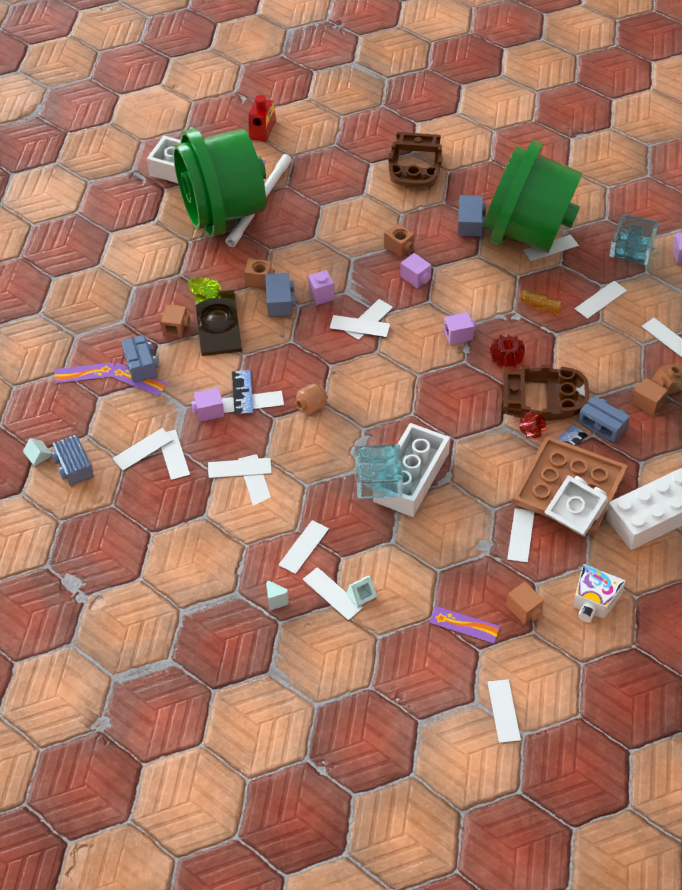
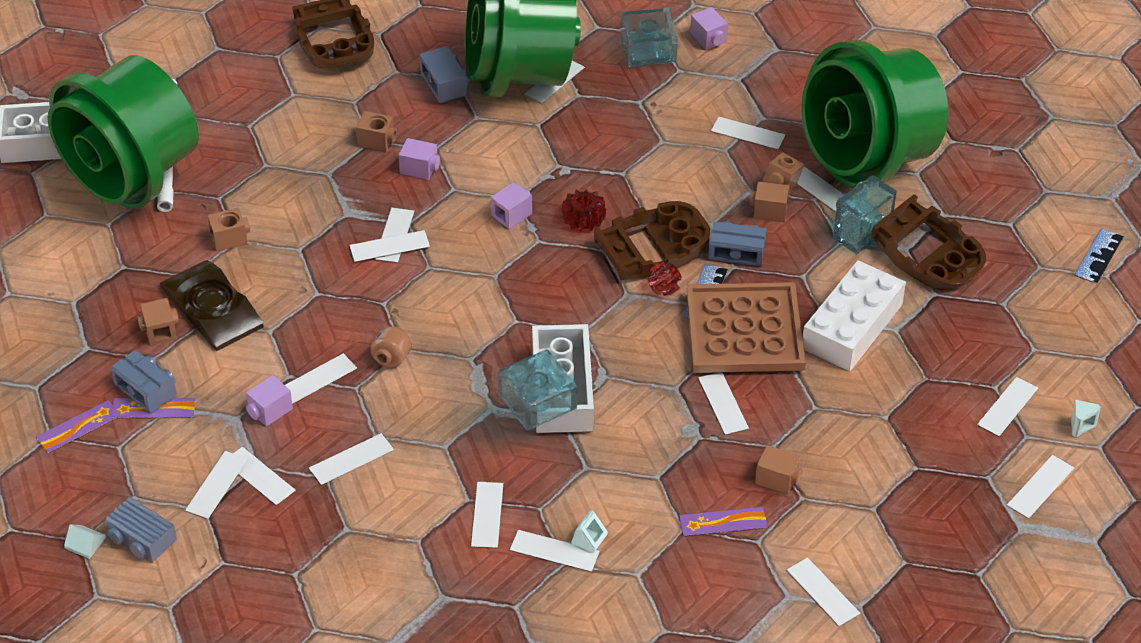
camera: 30 degrees left, 5 degrees down
clear neon green plate [188,278,220,298] -> none
sticker [232,370,253,414] -> none
white sticker [238,454,271,506] -> none
red torso [248,95,276,142] -> none
sand blue brick [265,273,296,317] -> none
light aqua slope [266,581,289,611] -> none
lavender brick [308,270,334,305] -> none
clear yellow pin [520,289,562,314] -> none
white plate [544,475,609,537] -> none
torso [573,564,626,622] -> none
white sticker [574,281,627,319] -> none

